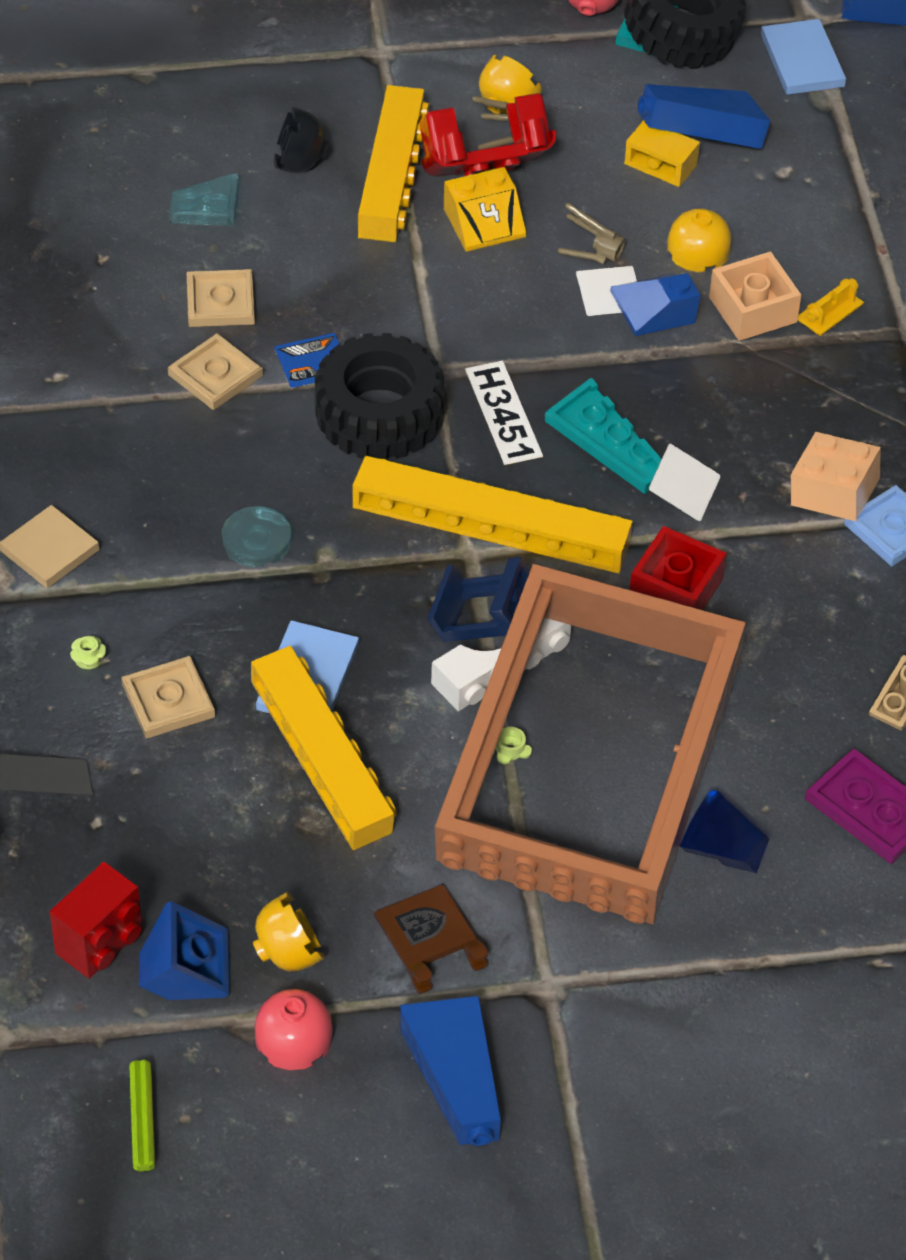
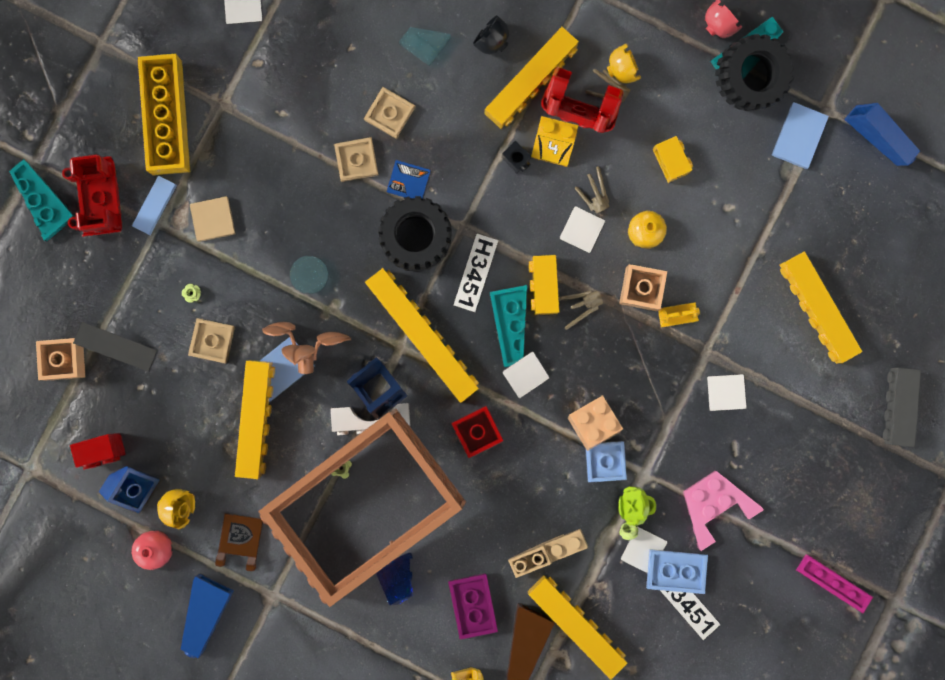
camera: 30 degrees right, 35 degrees up
lime axle [129,1059,155,1172] -> none
blue slope [610,273,701,336] -> none
blue slope [638,84,771,149] -> none
none -> nougat plant [262,322,351,374]
none -> black brick [501,141,531,174]
none -> yellow brick [529,255,559,315]
none -> dark tan plant [558,290,603,330]

